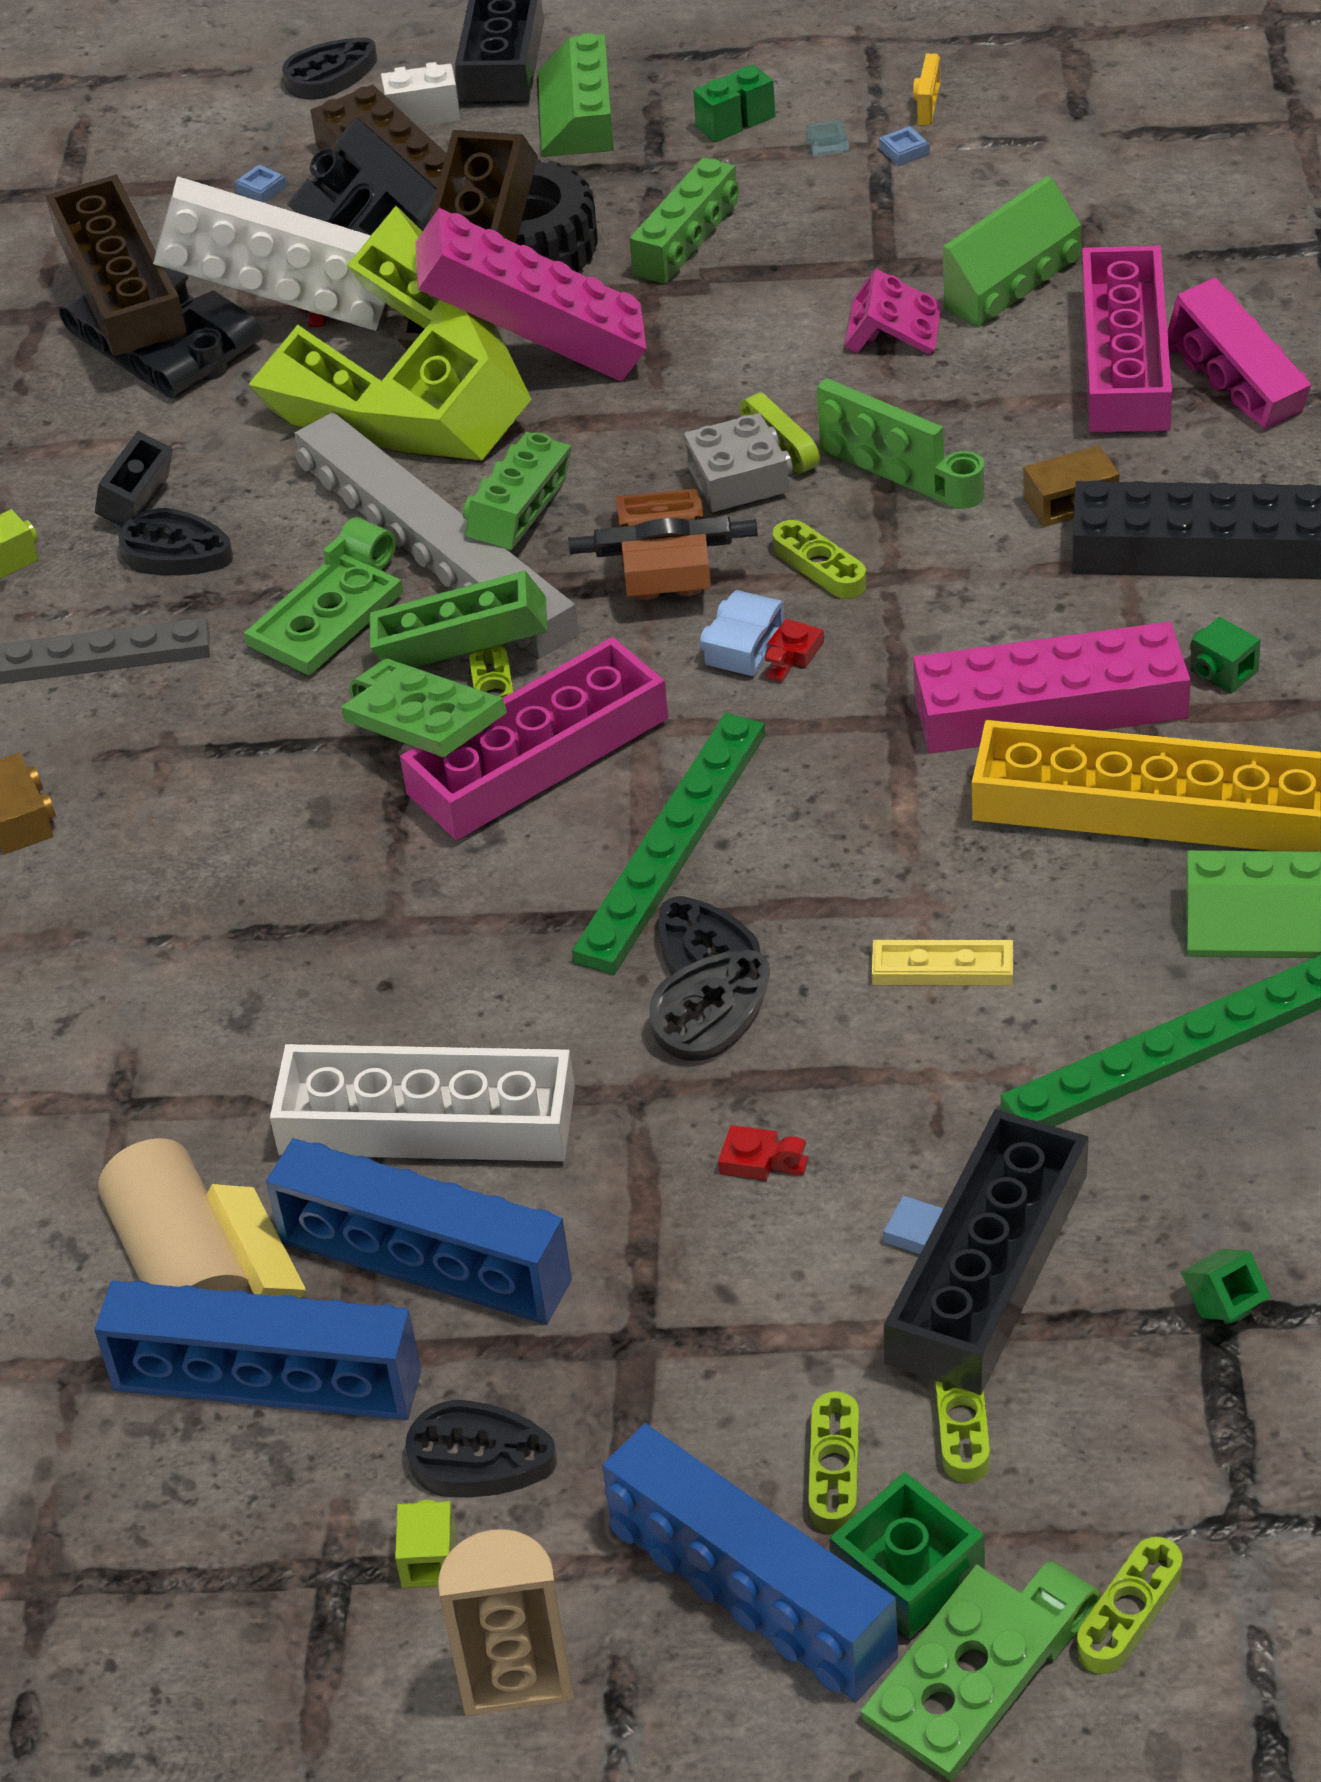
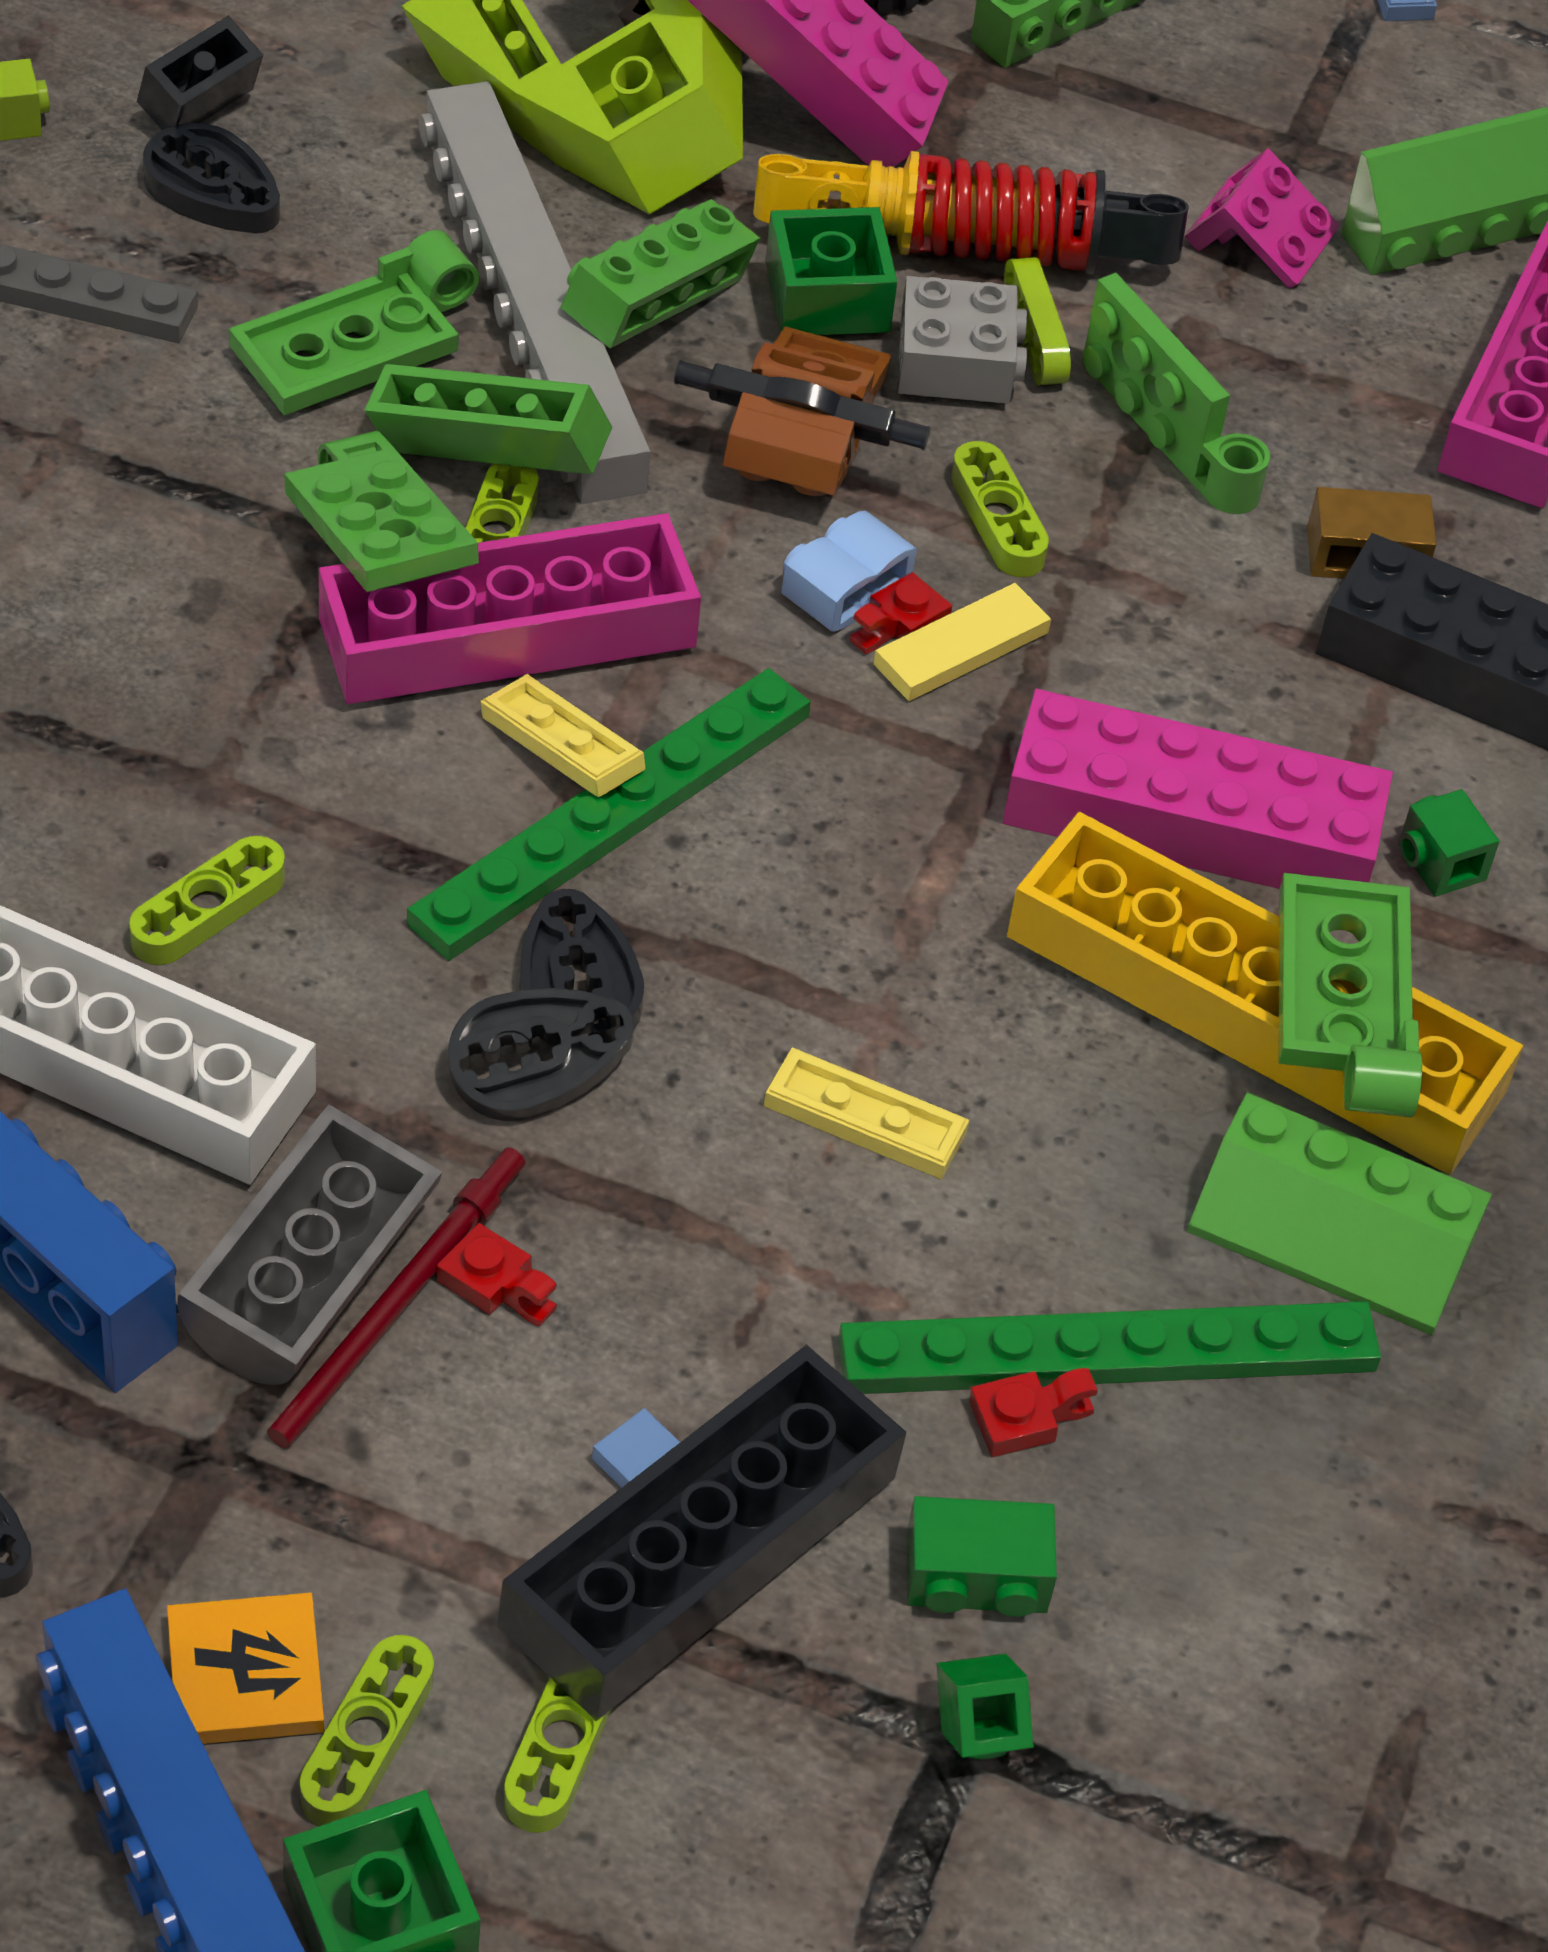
camera: 10 degrees right, 5 degrees up
none -> lime beam [129,836,285,965]
none -> light orange tile [167,1592,324,1744]
none -> flat silver brick [177,1104,442,1385]
none -> dark red bar [267,1147,526,1448]
none -> light yellow tile [480,674,645,798]
none -> piece [753,151,1189,275]
none -> green brick [765,207,898,335]
none -> light yellow tile [873,583,1051,701]
none -> green brick [907,1496,1057,1617]
none -> red plate [969,1368,1098,1458]
none -> bright green hinge [1278,873,1422,1118]

